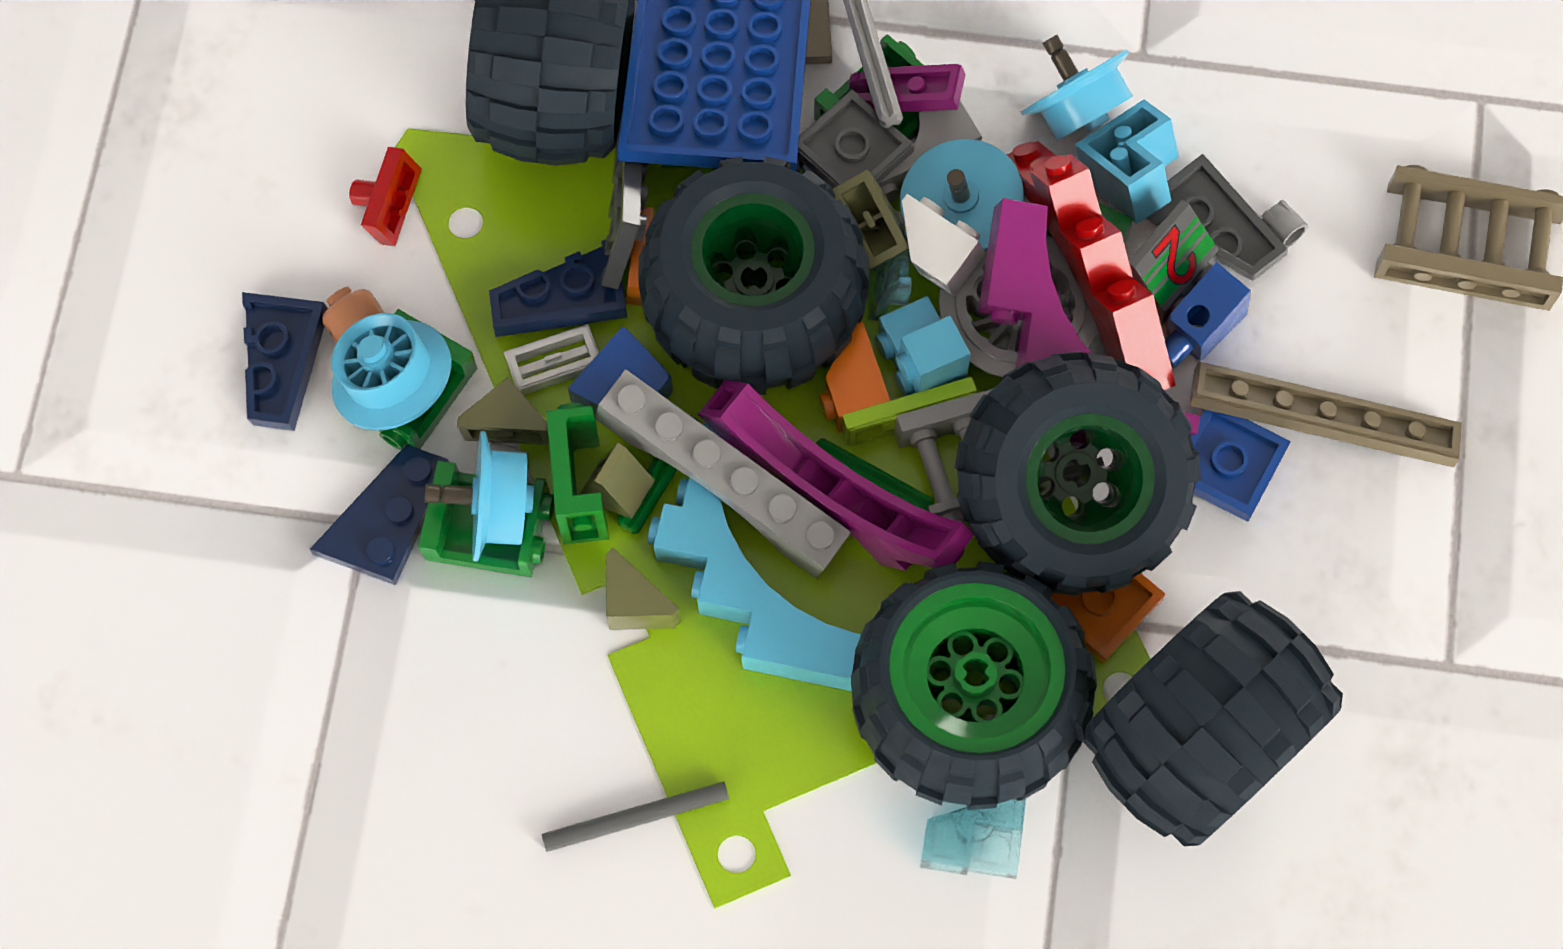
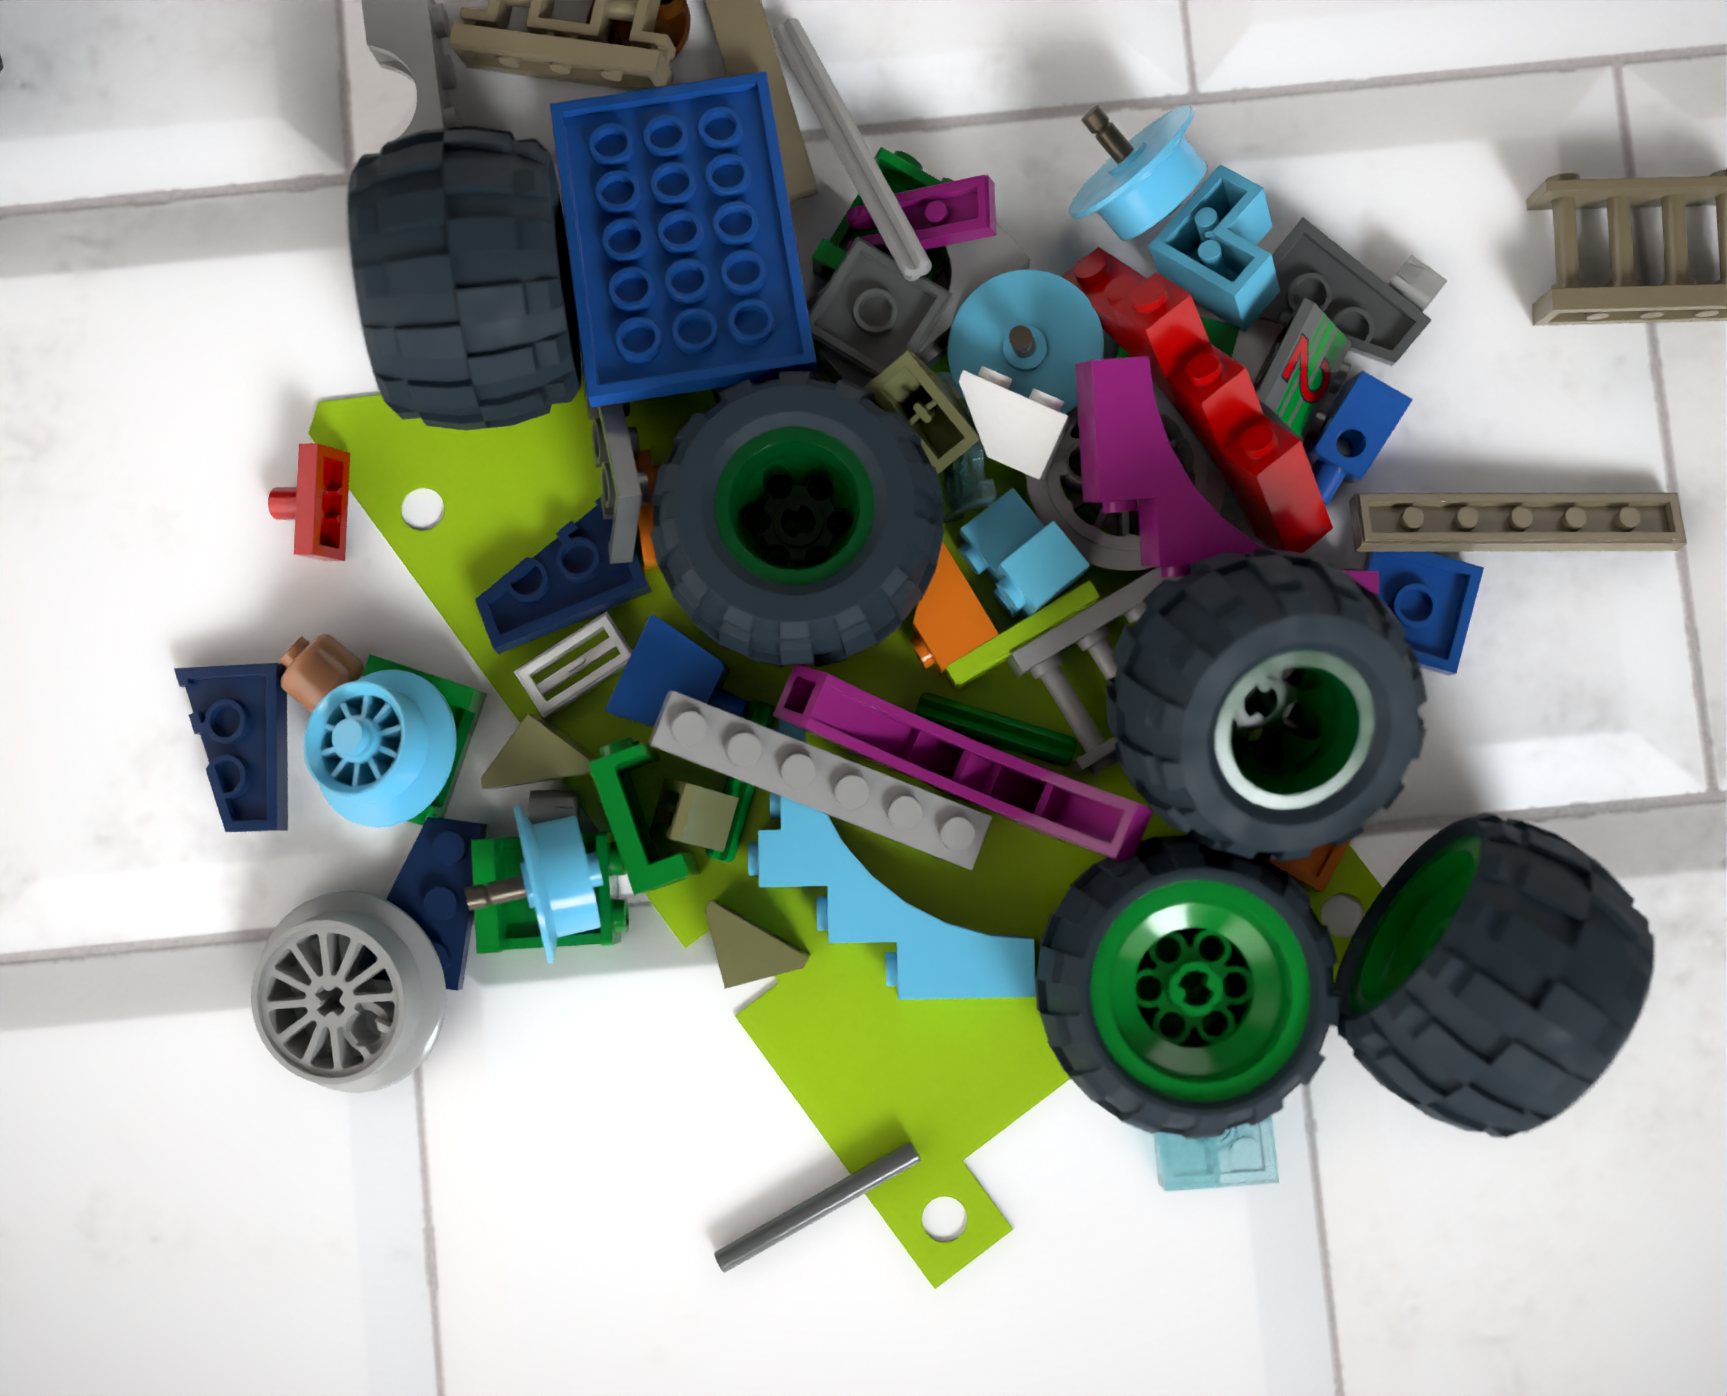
camera: 10 degrees left, 15 degrees up
none -> light grey piece [251,891,446,1093]

